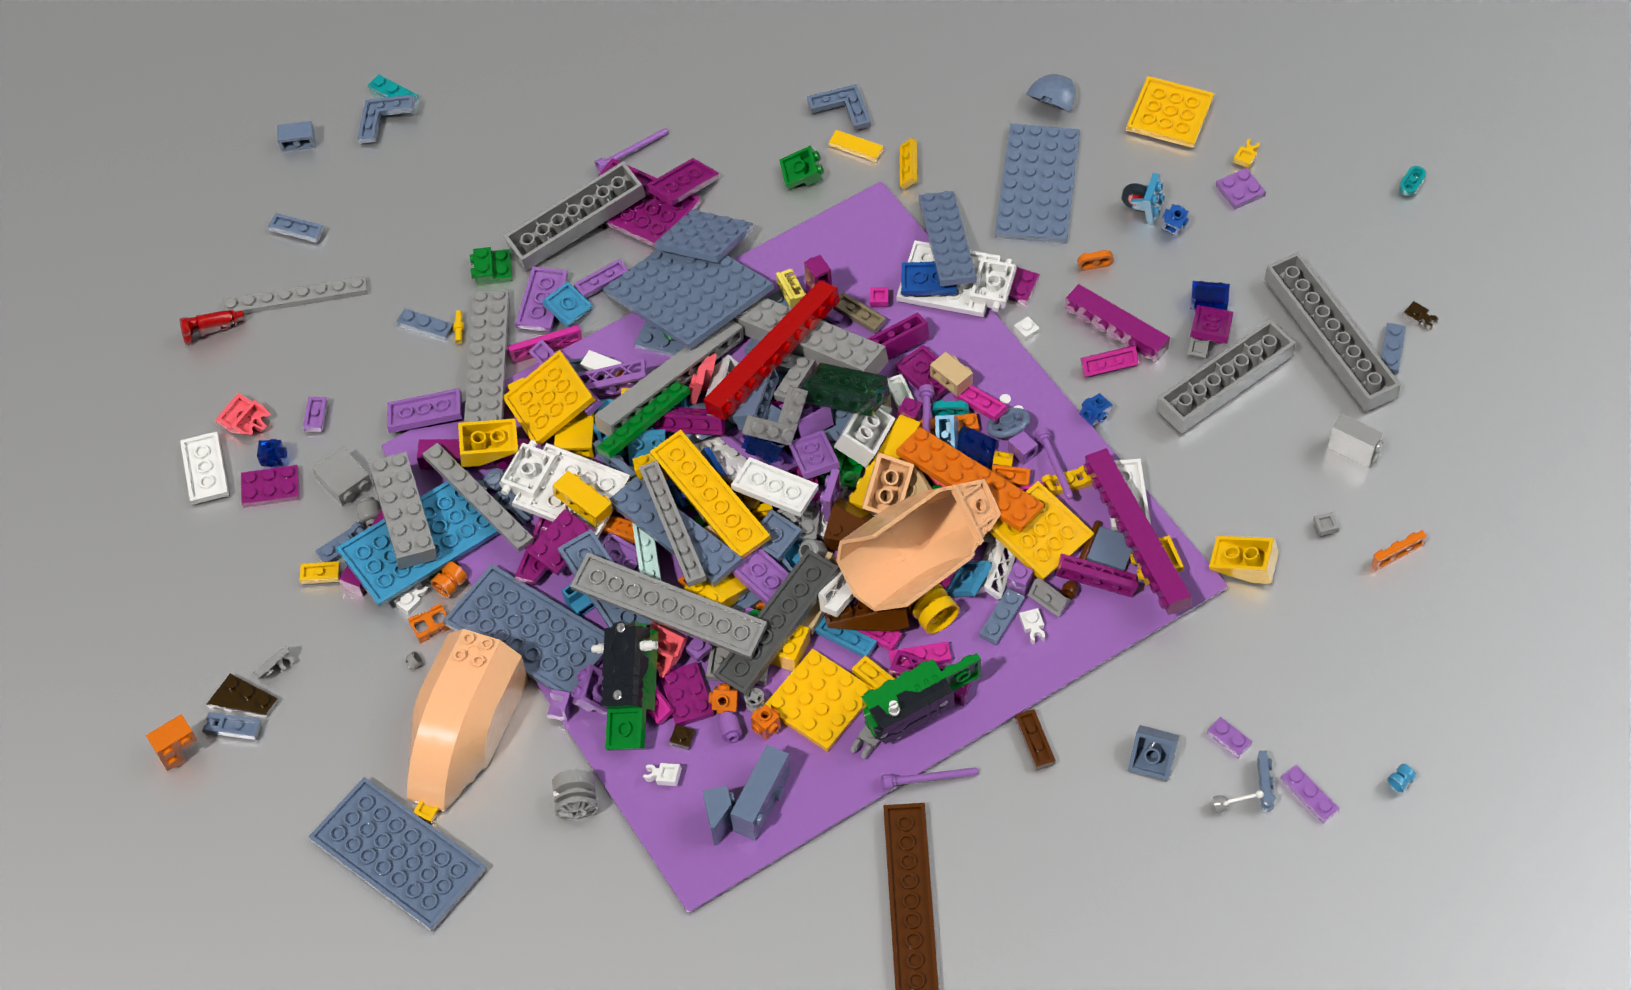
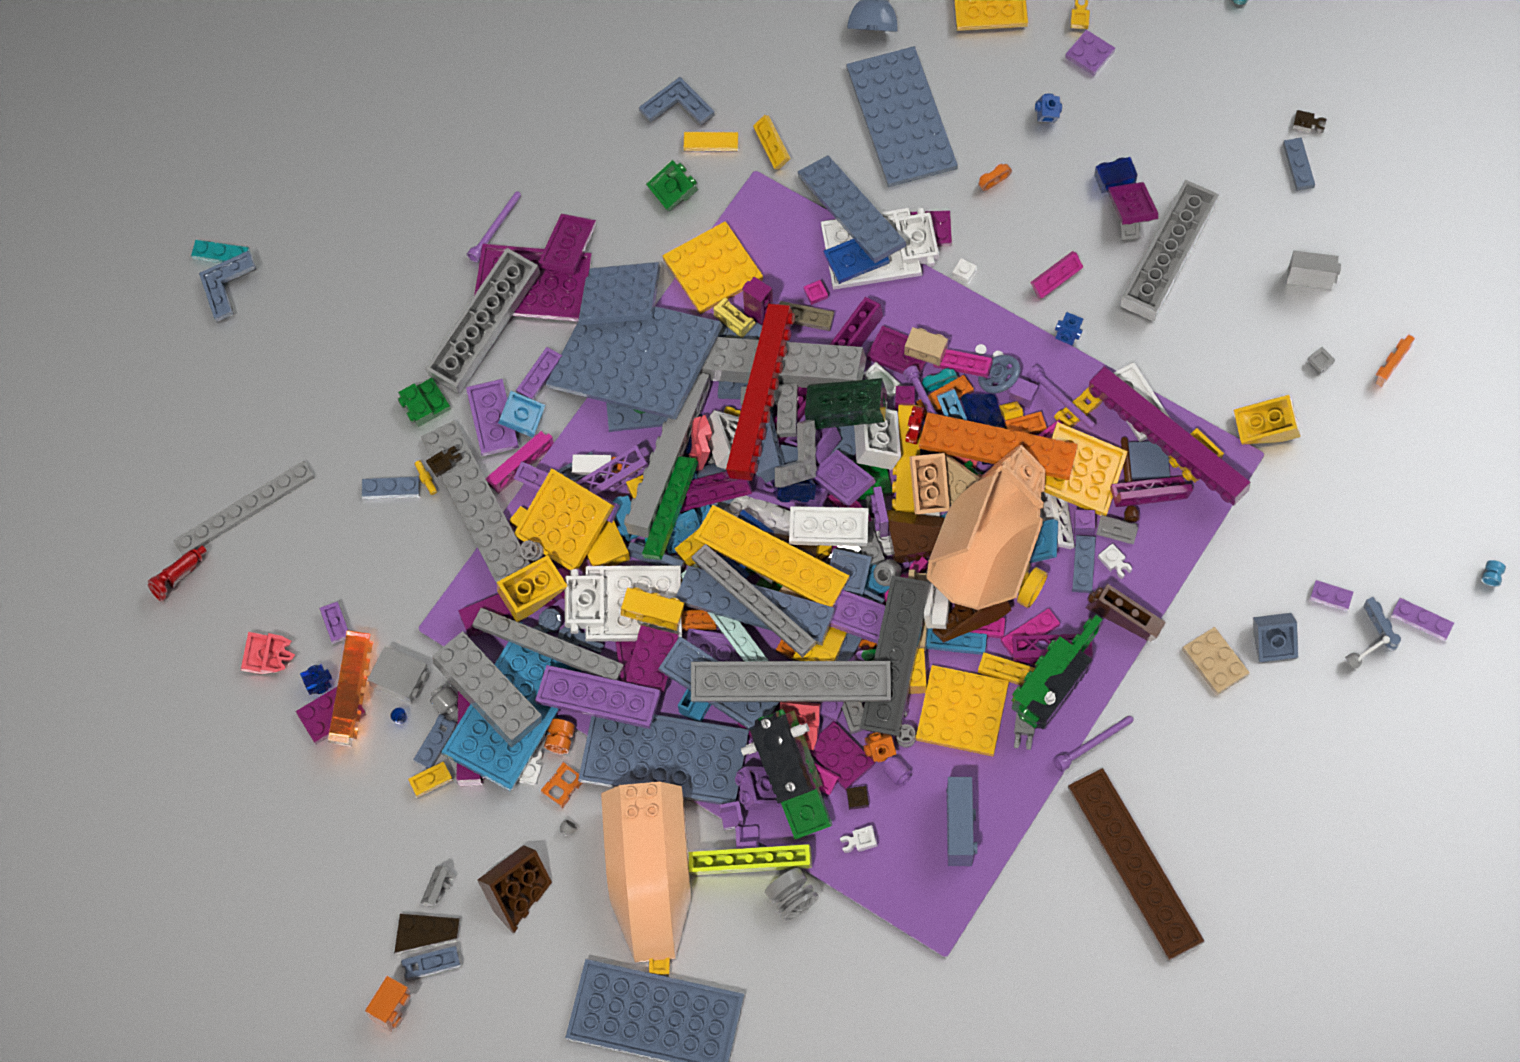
camera: 25 degrees left, 10 degrees up
white plate [180,431,229,505] -> none
sand blue plate [268,213,325,243] -> none
sand blue brick [277,121,316,152] -> none
medium lavender plate [387,388,462,433] -> none
sand blue slope [703,785,735,846] -> none
orange brick [751,704,781,741] -> none
reddish brown plate [1015,709,1056,770] -> none
magenta brick [1065,284,1170,362] -> none
dark azure plate [1121,173,1165,225] -> none
light grey brick [1265,252,1401,412] -> none
none -> clear orange brick [328,630,373,746]
none -> clear blue hinge [390,707,407,725]
none -> dark brown plate [426,446,462,477]
none -> reddish brown wedge [477,845,552,933]
none -> light grey wheel [520,540,544,561]
none -> medium lavender plate [535,665,661,729]
none -> yellow plate [662,221,763,314]
none -> neon yellow brick [688,844,812,876]
none -> medium lavender panel [735,826,760,849]
none -> red plate [905,406,925,445]
none -> slope [1085,583,1166,642]
none -> tan plate [1182,627,1250,695]

